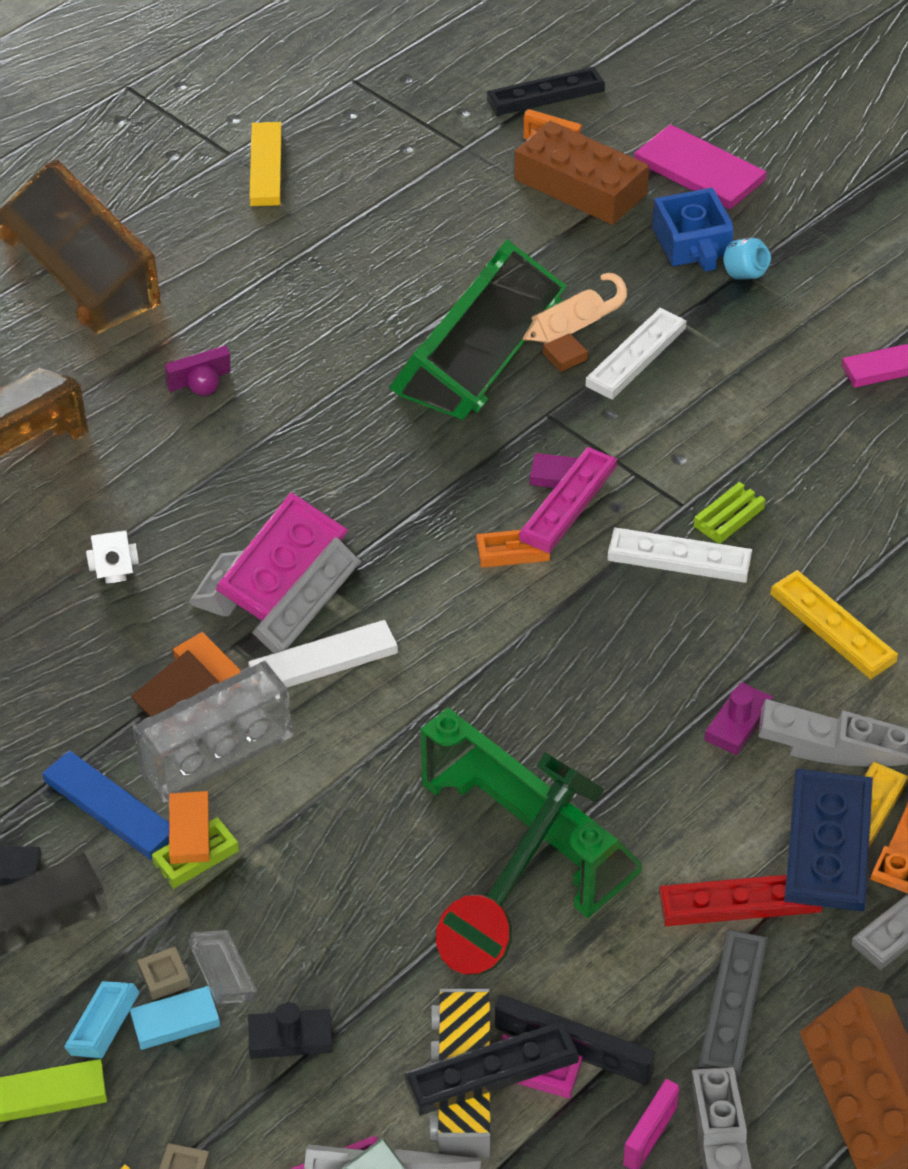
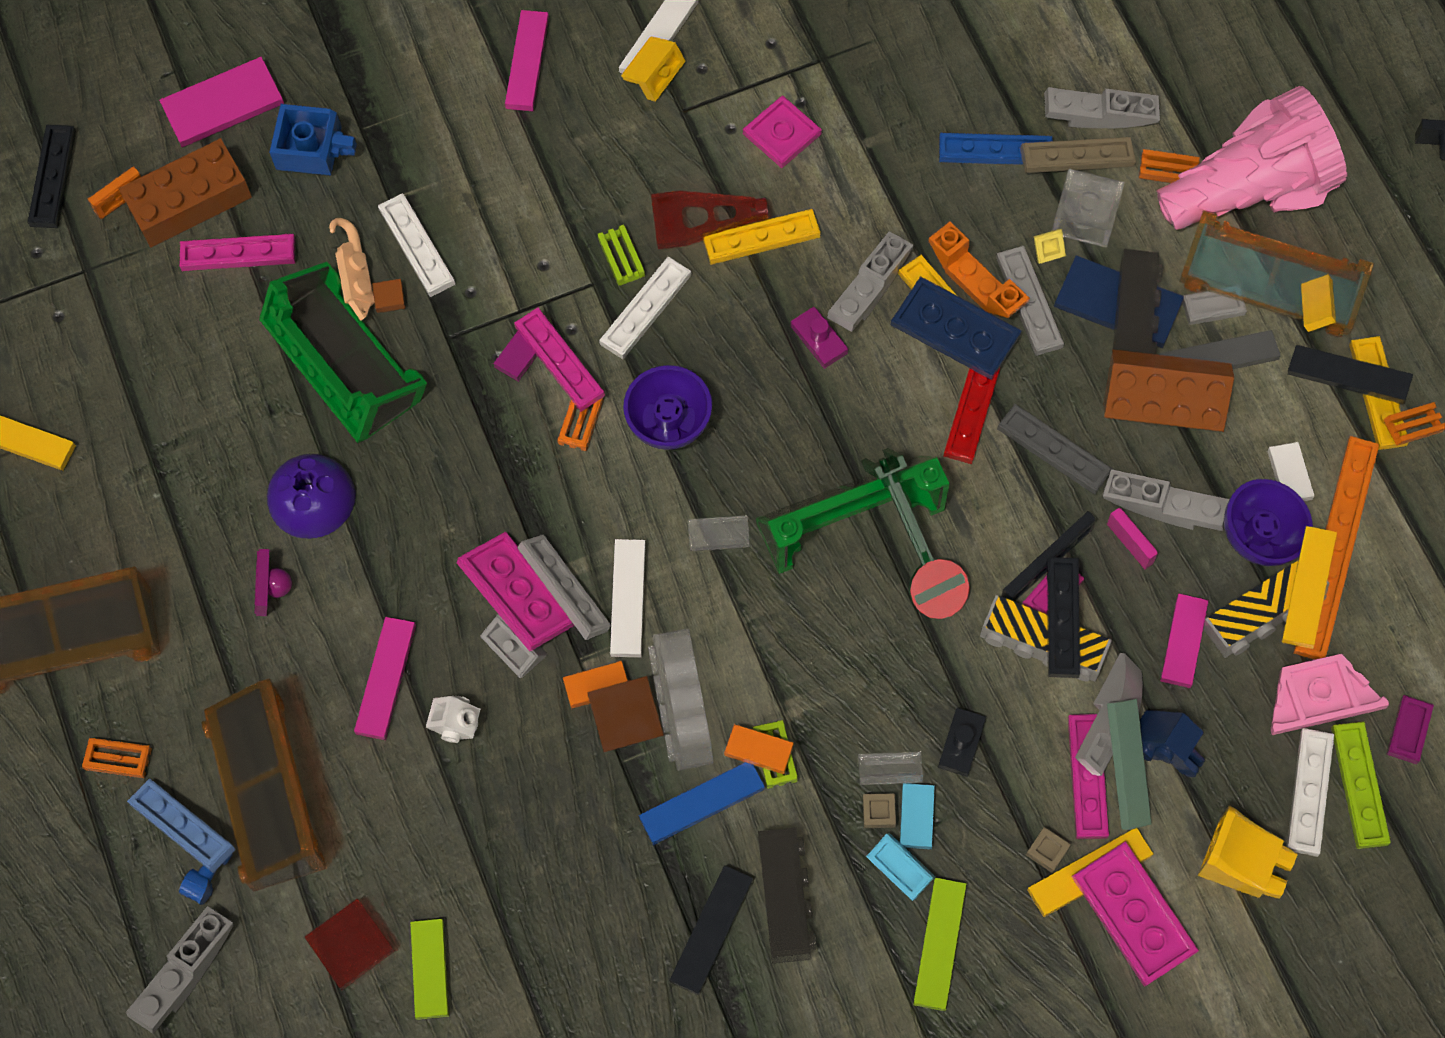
camera: 65 degrees left, 20 degrees up
medium azure head [723,238,771,280] -> none
none -> dark pink tile [180,234,295,271]
none -> dark purple piece [267,454,355,539]
none -> dark pink tile [354,617,416,740]
none -> dark purple piece [623,365,712,450]
none -> clear red plate [651,191,769,249]
none -> clear tile [688,516,750,551]

